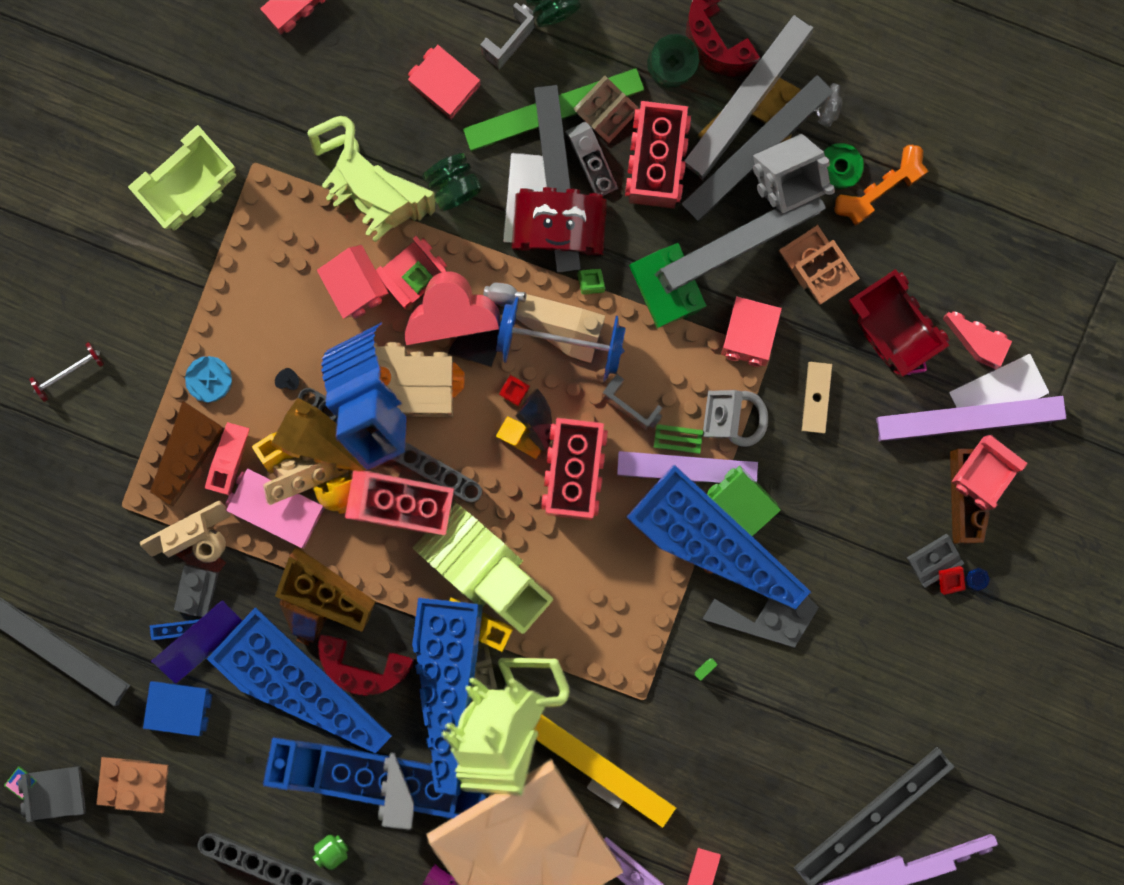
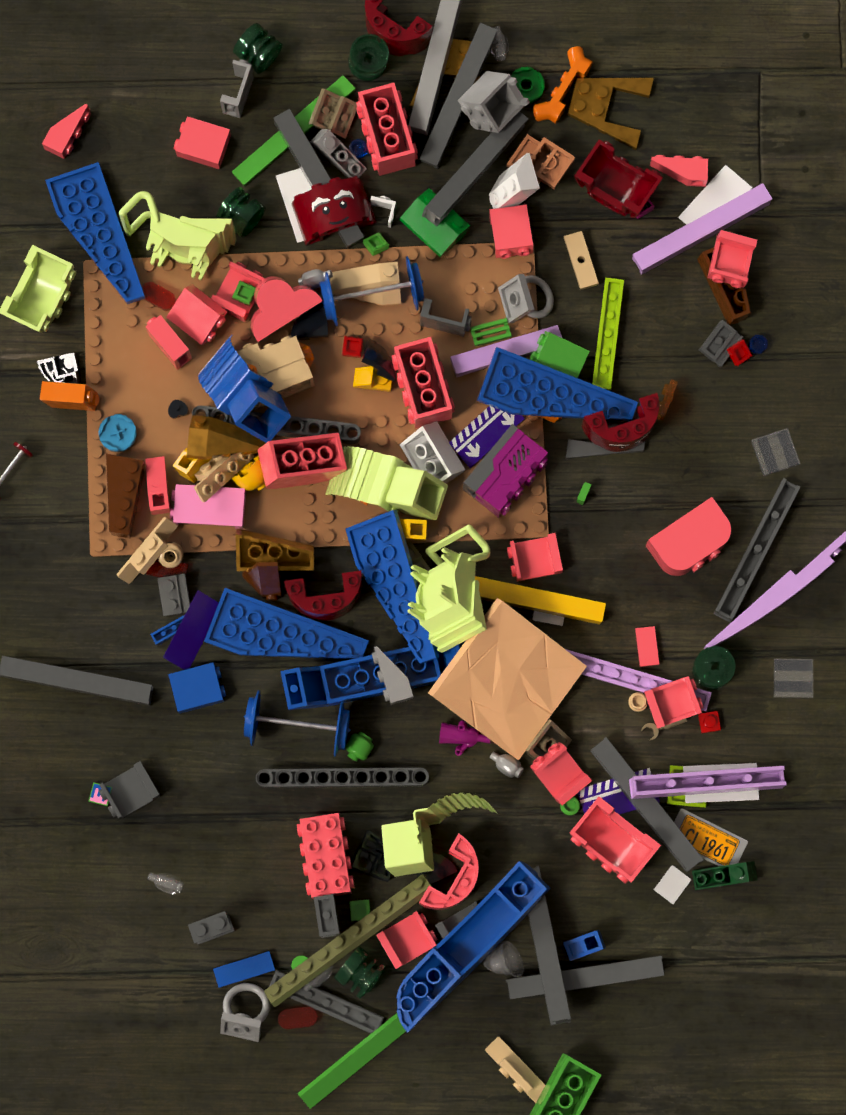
camera: 20 degrees left, 5 degrees down
nougat bracket [97,757,169,813] -> none
none -> brick [37,352,81,384]
none -> orange brick [40,381,99,411]
none -> blue wing [45,162,145,304]
none -> clear red tile [142,282,176,311]
none -> coral brick [146,315,192,370]
none -> blue axle [243,690,351,757]
none -> clear blue tile [349,139,368,159]
none -> white bracket [371,196,396,228]
none -> white slope [400,421,465,483]
none -> dark purple sticker [449,406,525,468]
none -> magenta piece [463,424,548,518]
none -> white slope [489,153,540,209]
none -> coral panel [507,533,563,582]
none -> pearl gold wing [568,78,654,150]
none -> dark red cylinder [582,393,659,452]
none -> lime plate [592,277,624,391]
none -> coral brick [646,497,731,576]
none -> clear orange plate [657,380,678,421]
none -> clear tile [751,428,800,476]

